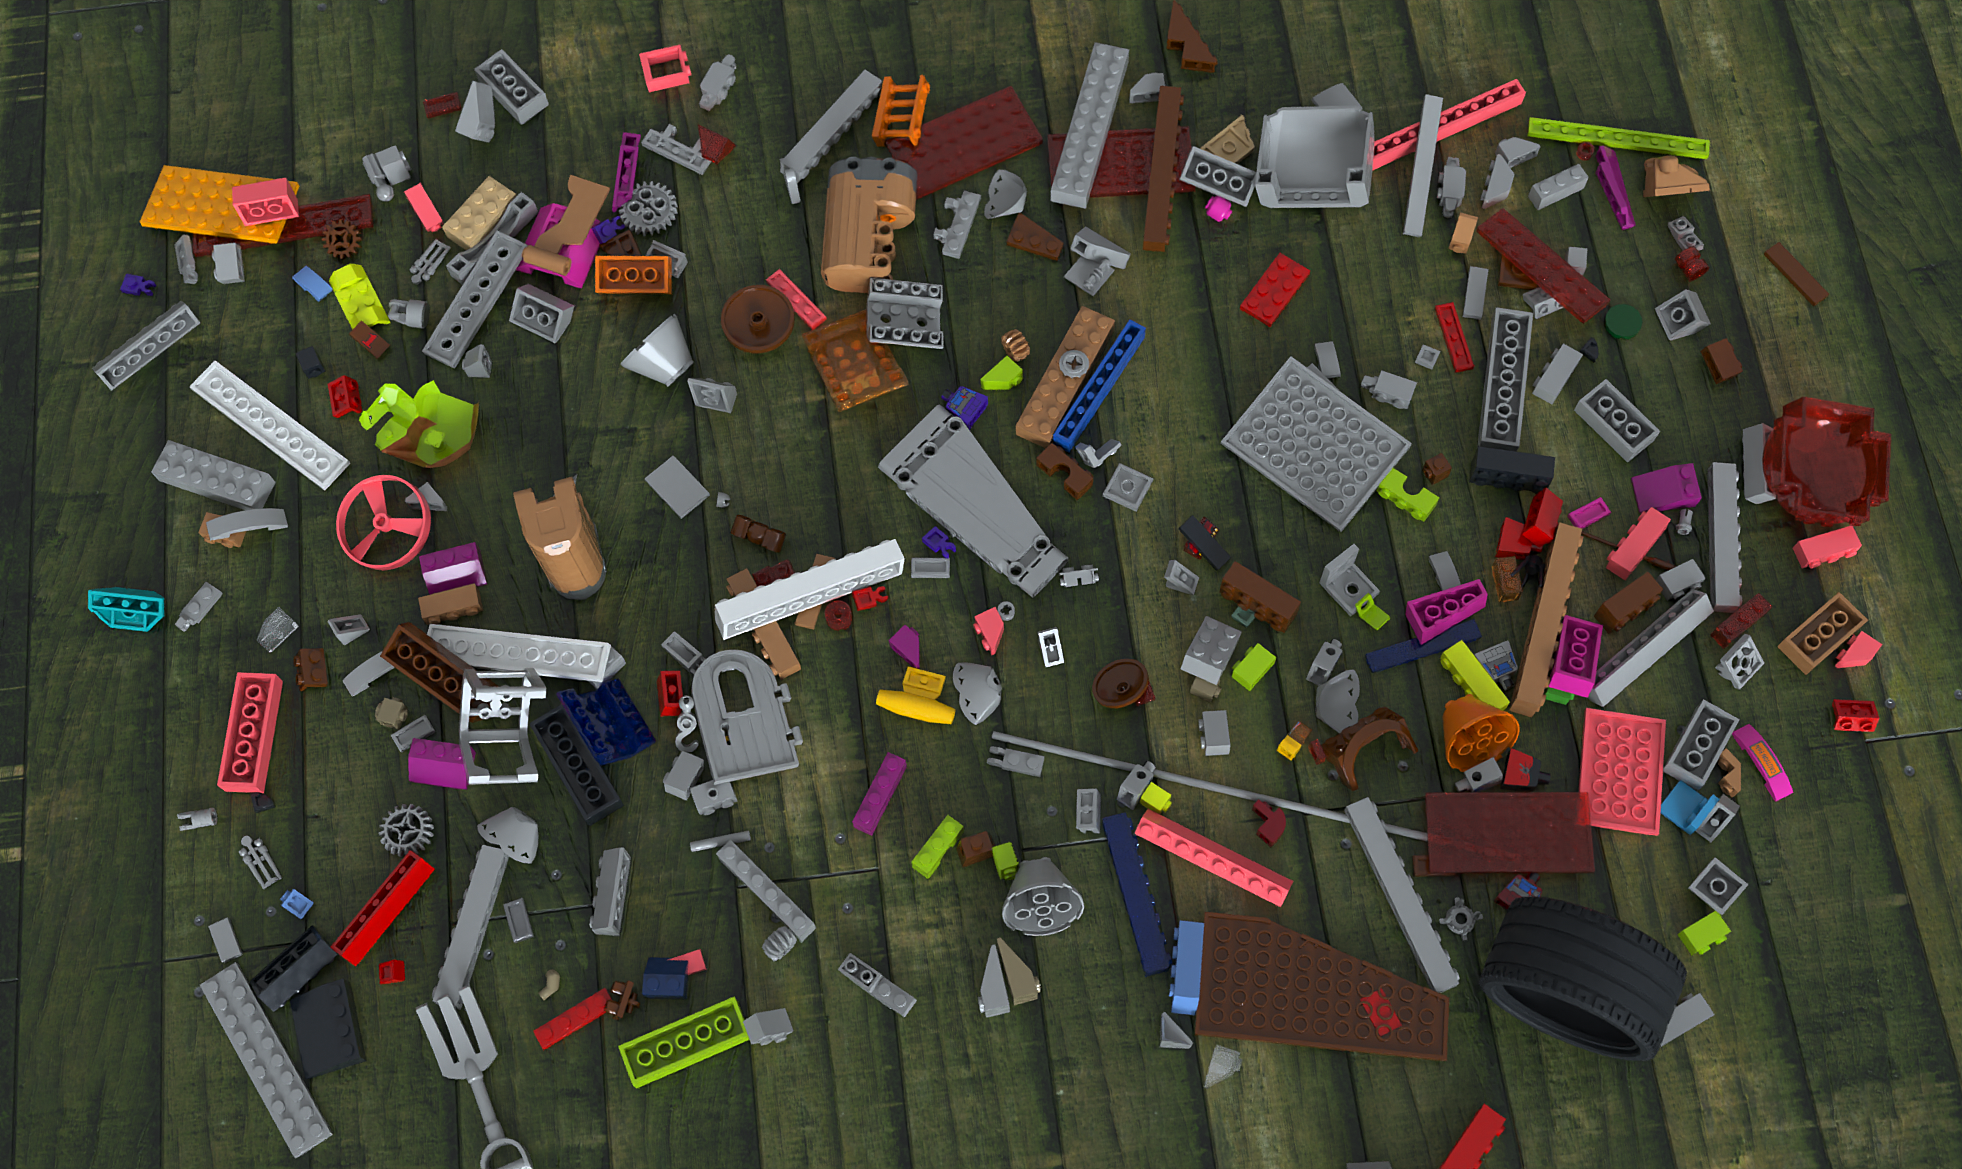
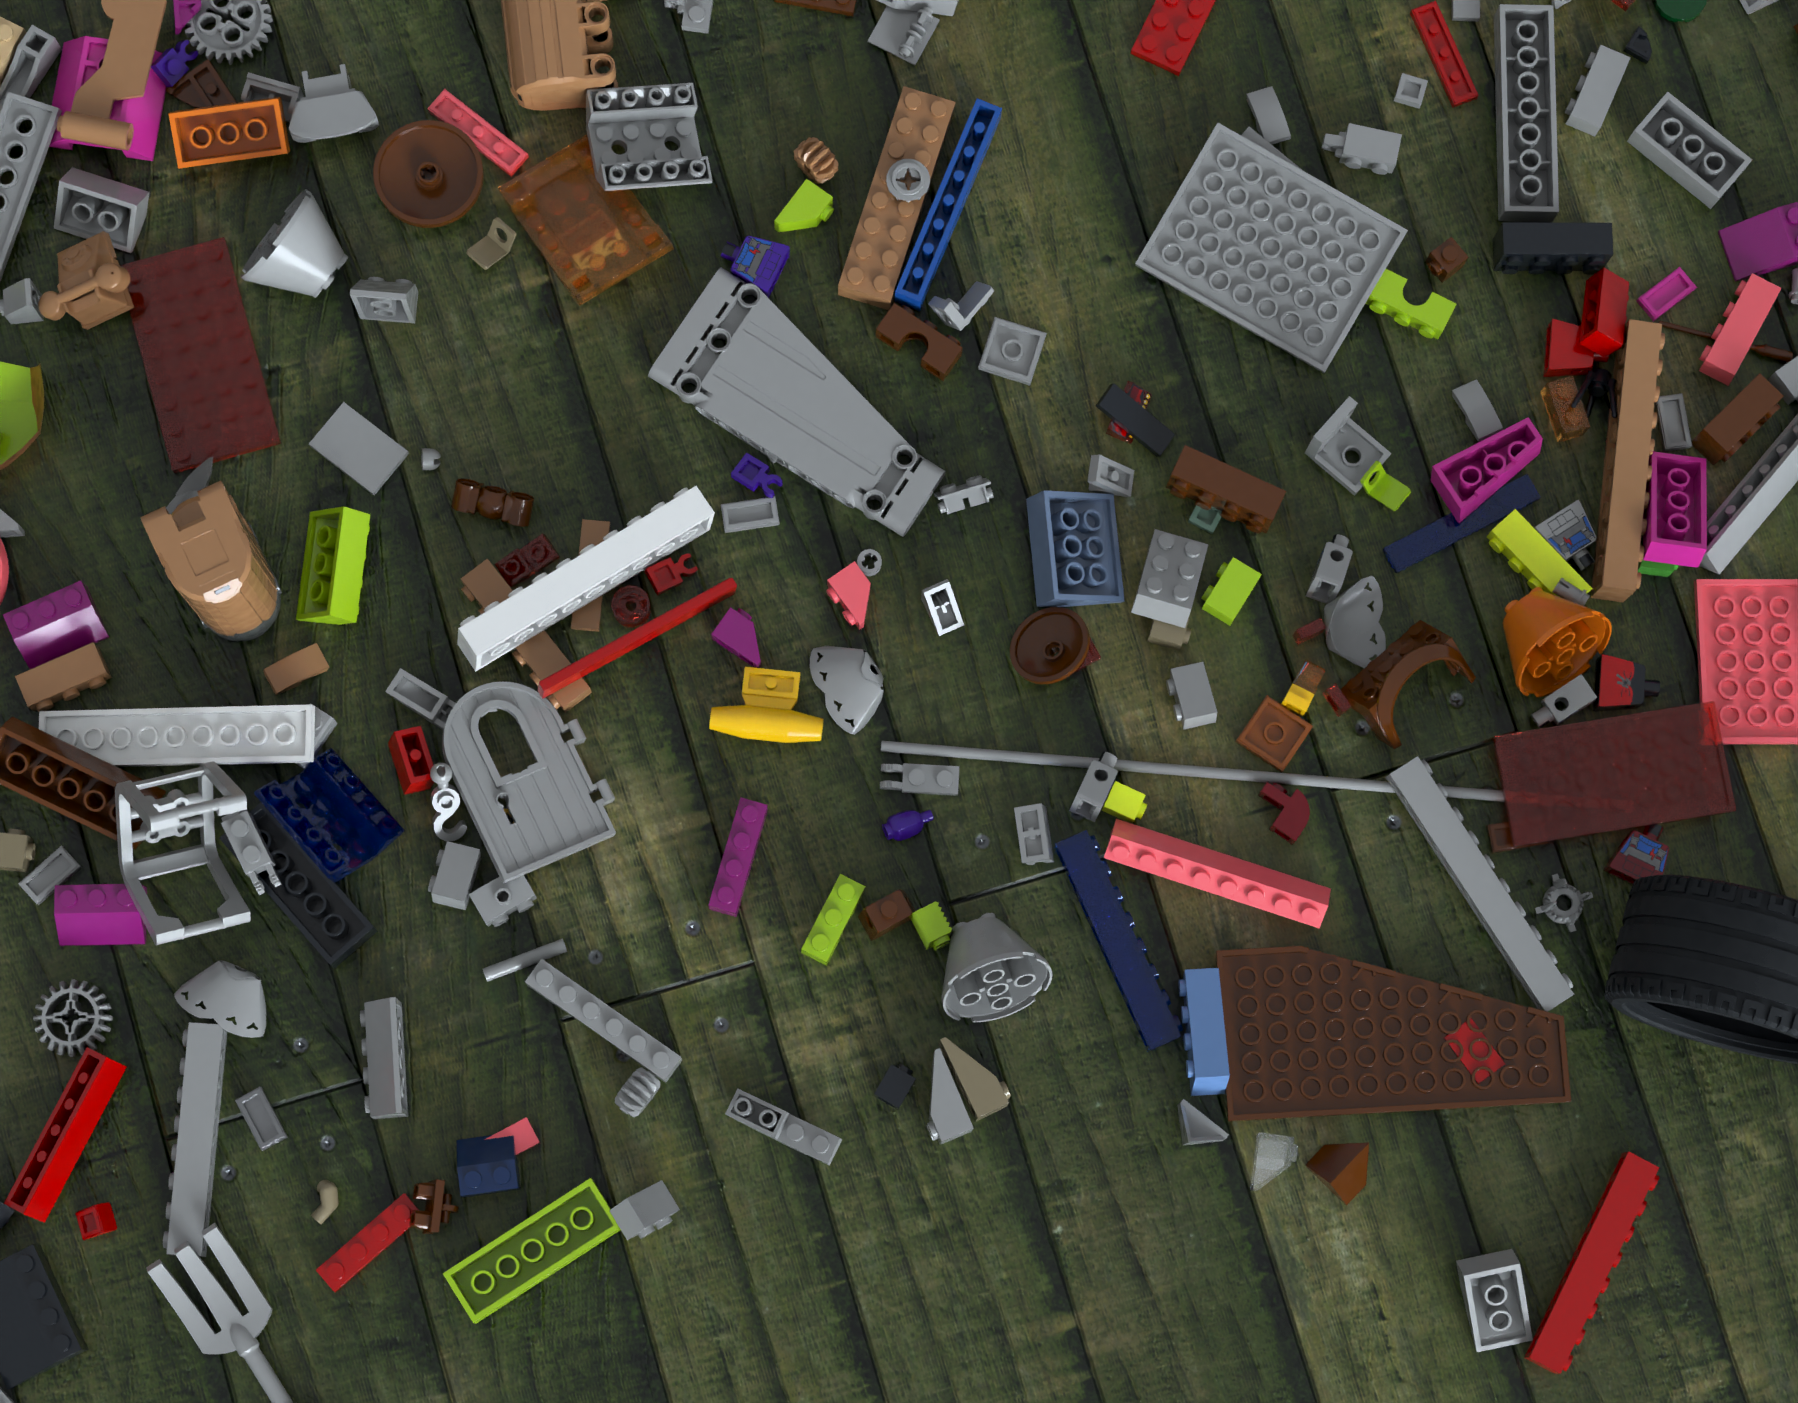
camera: 20 degrees left, 10 degrees up
none -> medium nougat piece [38,231,134,330]
none -> clear red plate [120,237,281,473]
none -> light grey hinge [221,810,281,895]
none -> medium nougat slope [263,643,329,695]
none -> light grey piece [289,64,379,143]
none -> lime slope [296,506,370,625]
none -> dark tan bracket [466,217,516,270]
none -> red tile [537,578,737,699]
none -> black brick [874,1063,916,1110]
none -> dark purple plant [882,810,934,841]
none -> sand blue slope [1026,490,1124,607]
none -> dark orange tile [1235,695,1313,773]
none -> clear red tile [1293,618,1326,645]
none -> reddish brown slope [1305,1142,1369,1205]
none -> light grey pin [1552,578,1590,606]
none -> light grey tile [1654,393,1692,452]

